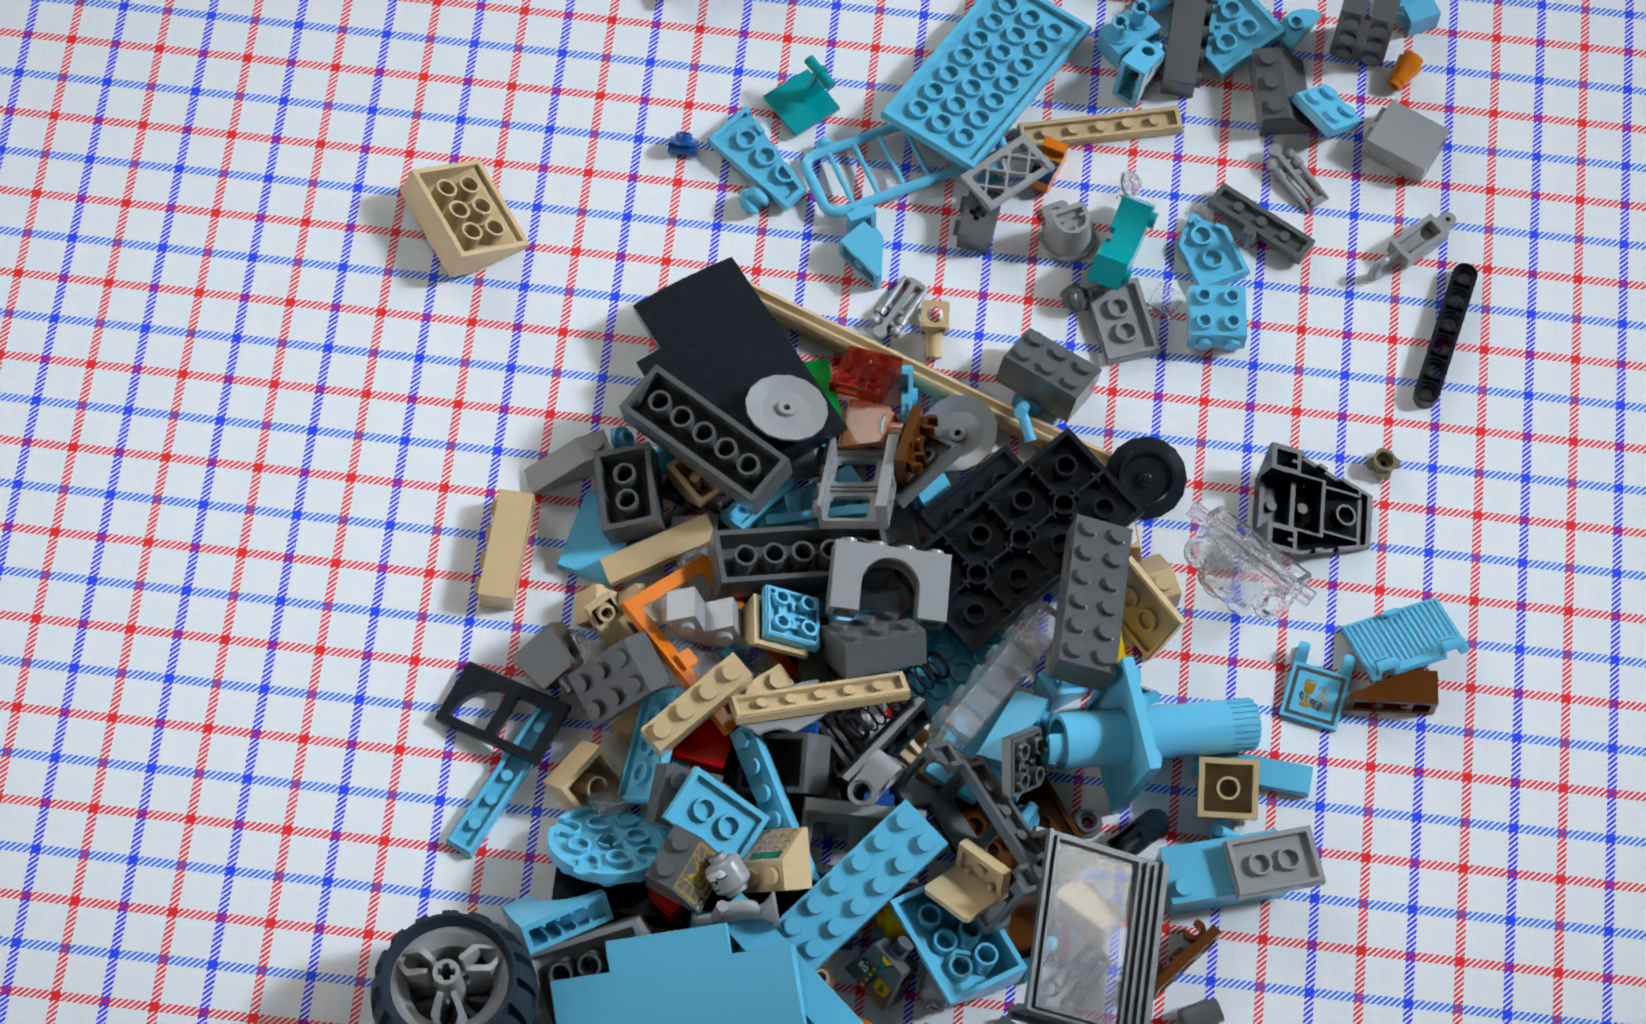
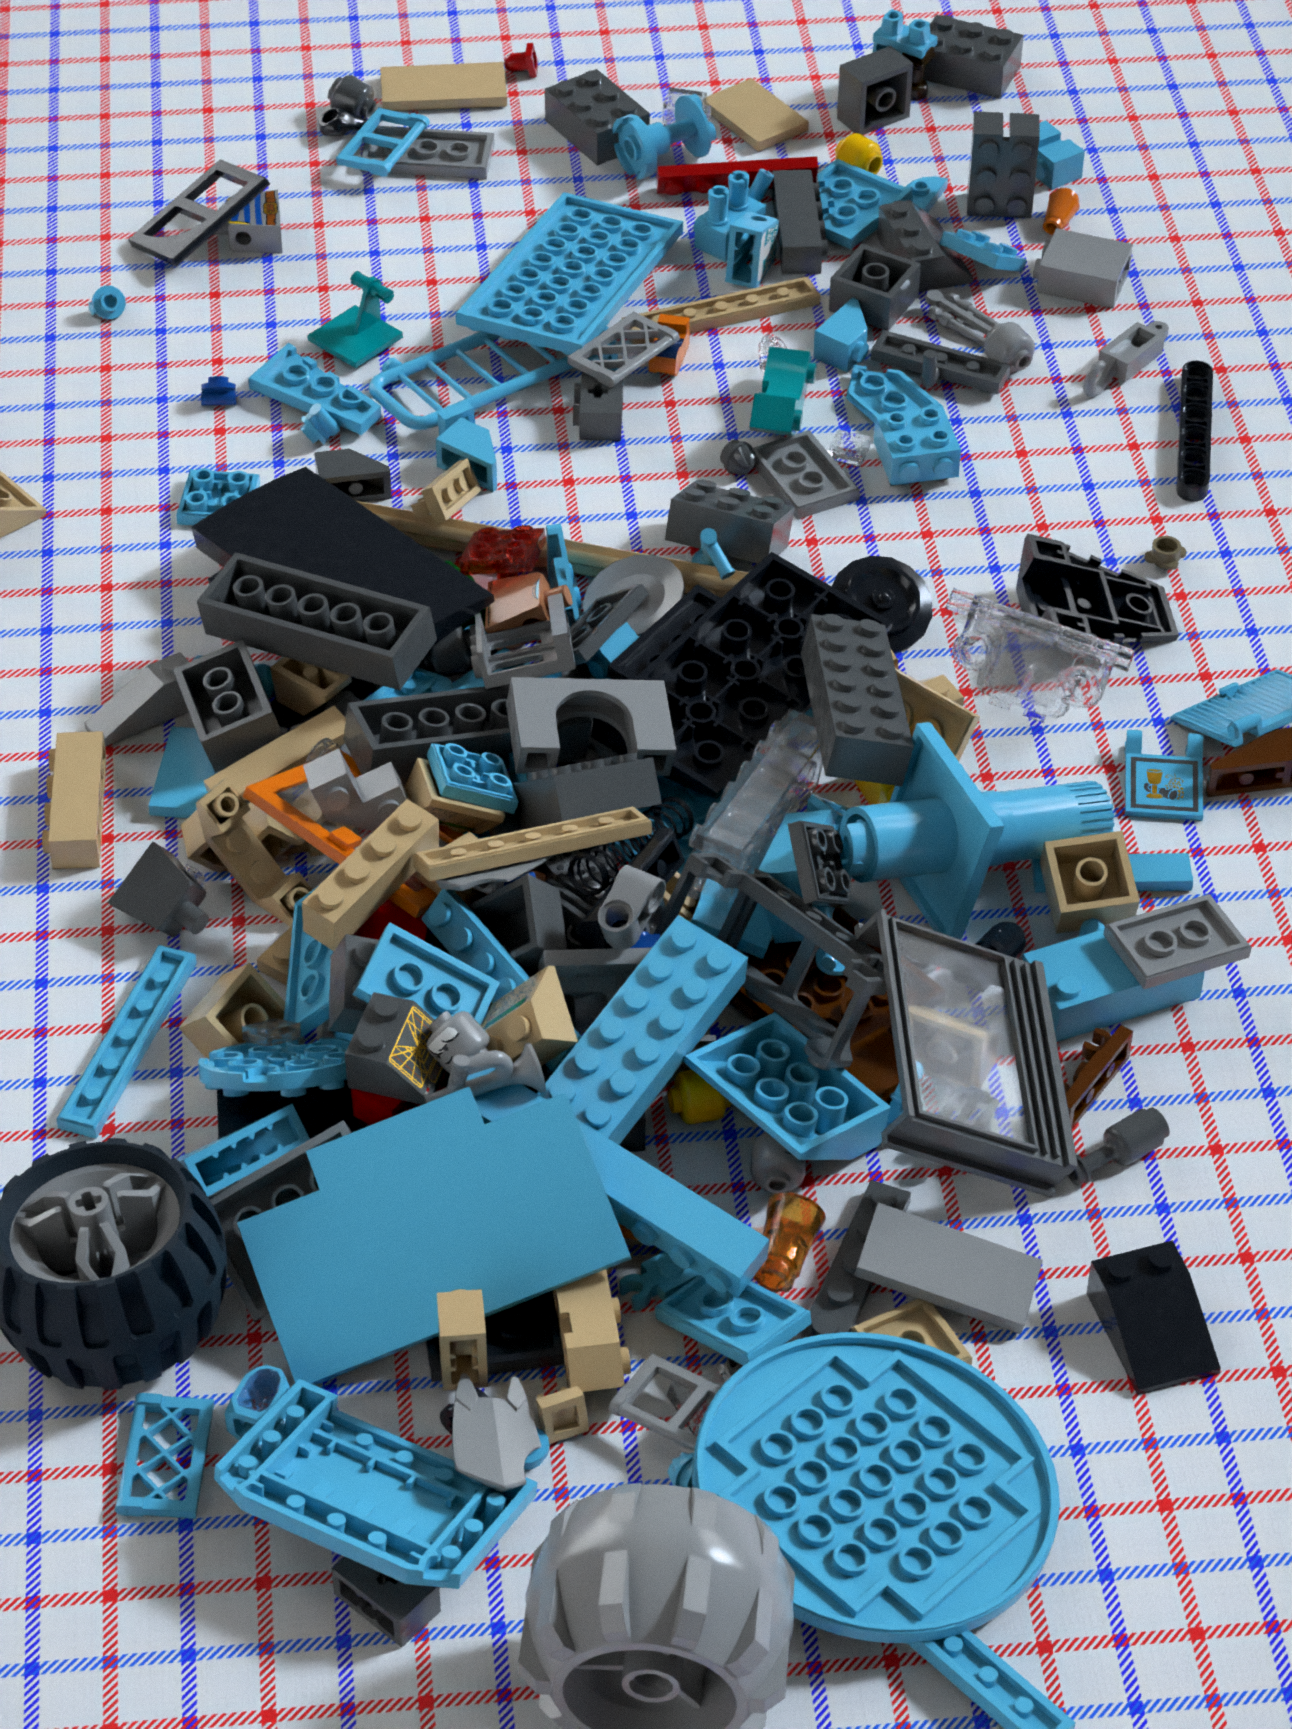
camera: 10 degrees left, 20 degrees down
black window [435,661,572,766] -> none
dark grey brick [567,630,673,728] -> none
light grey piece [745,375,828,441] -> none
dark grey torso [844,935,918,1011] -> none
light grey piece [868,275,929,340] -> none
reddish brown plate [893,405,939,483] -> none
tan bracket [920,300,950,359] -> none
tan bracket [924,838,1012,923] -> none
light grey container [1037,200,1096,263] -> none
none -> medium azure plate [88,285,126,320]
none -> medium azure tile [176,468,260,525]
none -> dark grey slope [314,449,392,502]
none -> tan plate [411,458,481,524]
none -> medium azure slope [813,298,869,372]
none -> dark grey brick [829,243,921,331]
none -> light grey head [984,322,1035,373]

